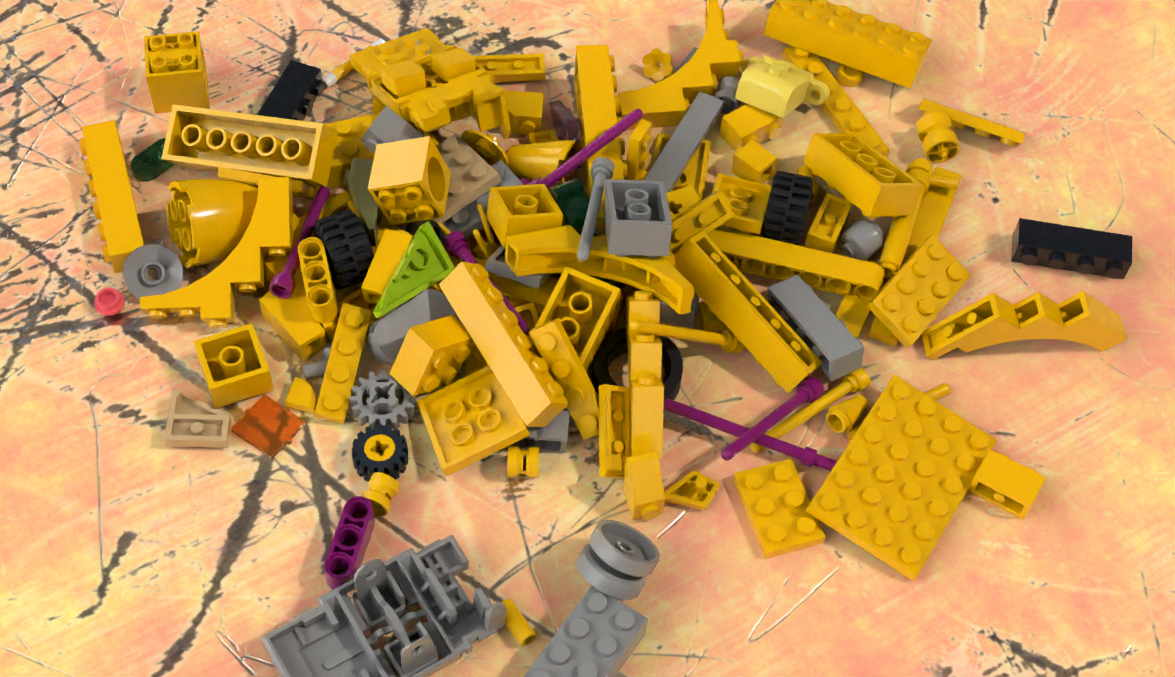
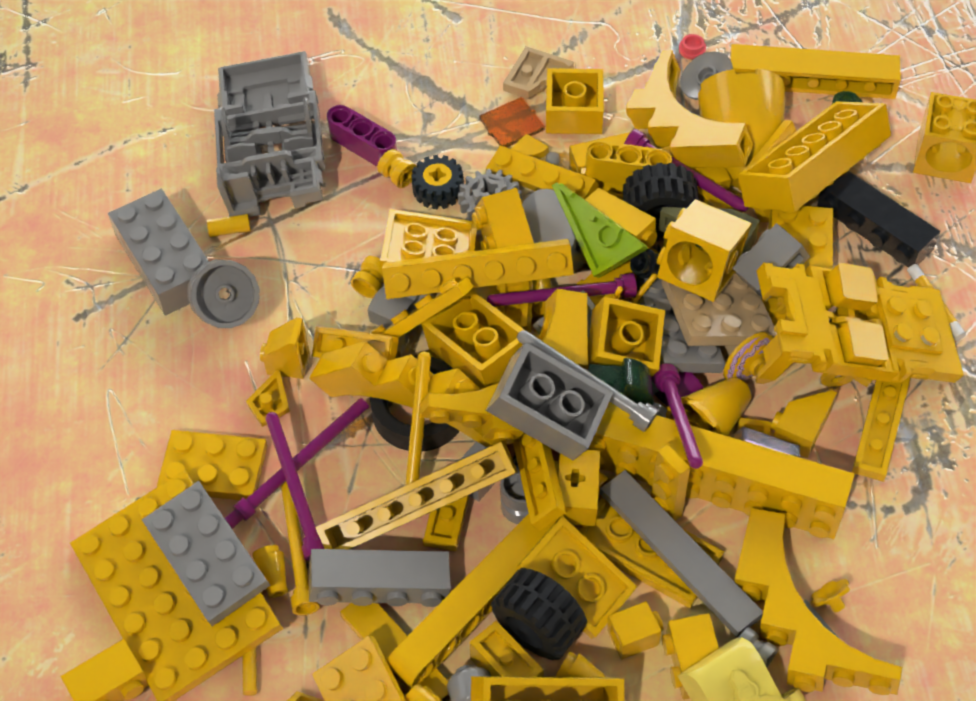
camera: 120 degrees right, 0 degrees up
none -> light grey plate [142,481,270,626]

